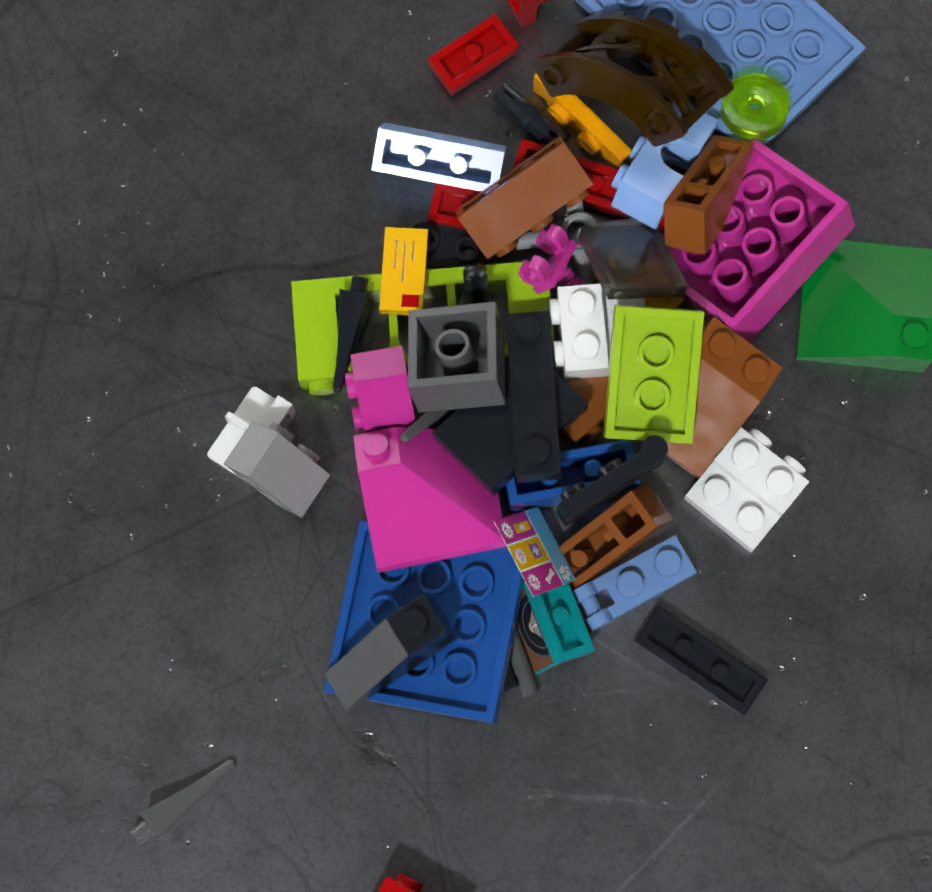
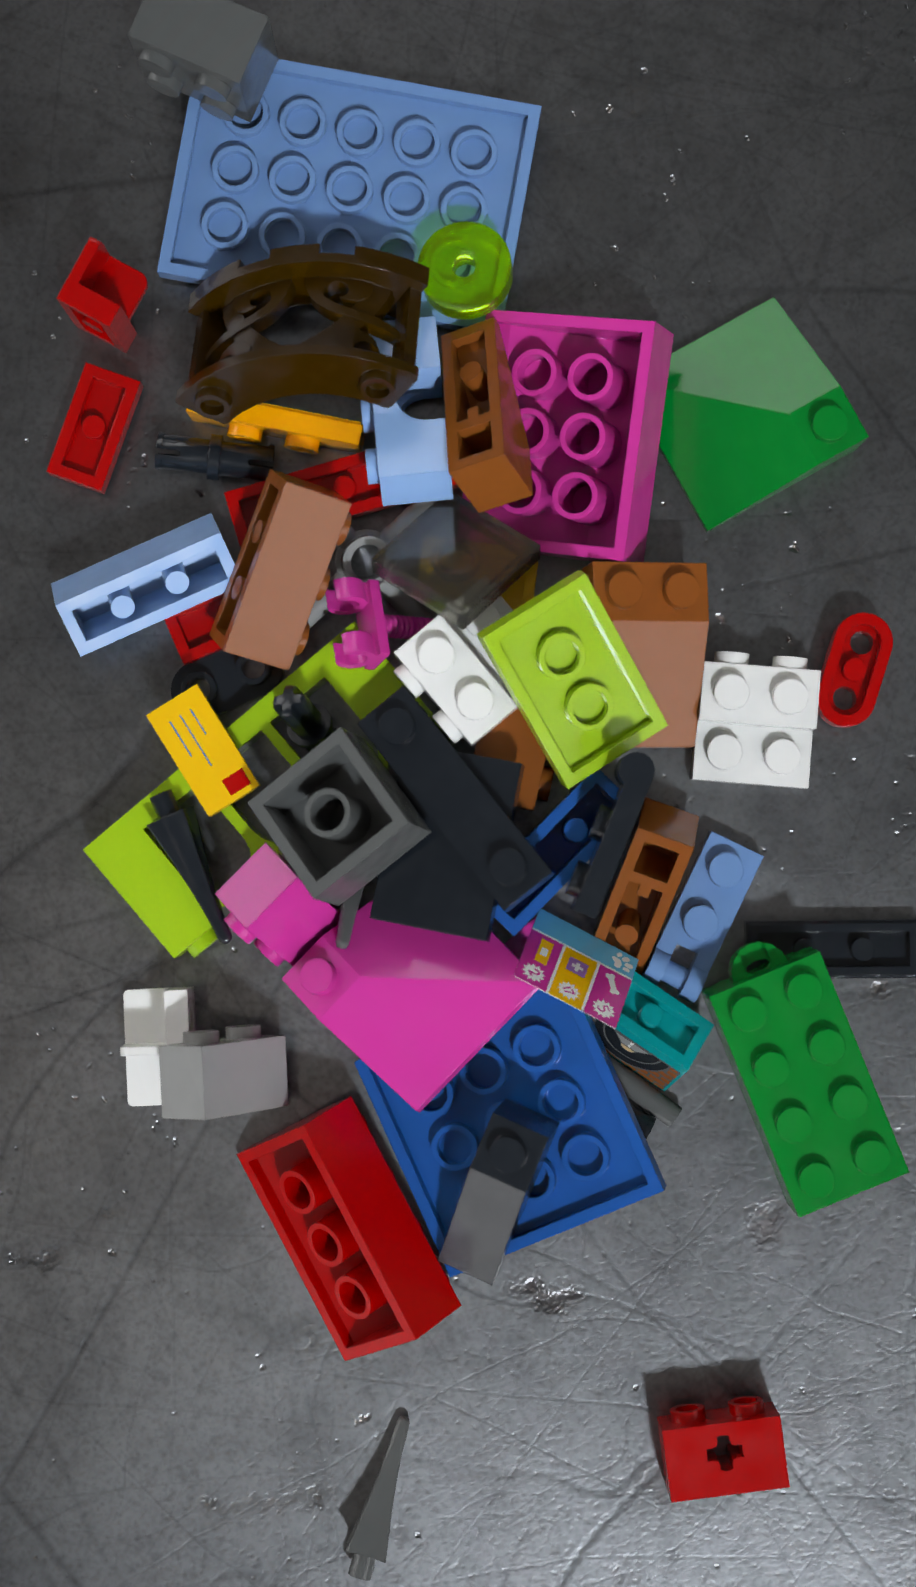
camera: 40 degrees left, 10 degrees up
none -> red slope [236,1096,462,1361]
none -> green piece [701,941,909,1218]
none -> red plate [818,612,893,728]

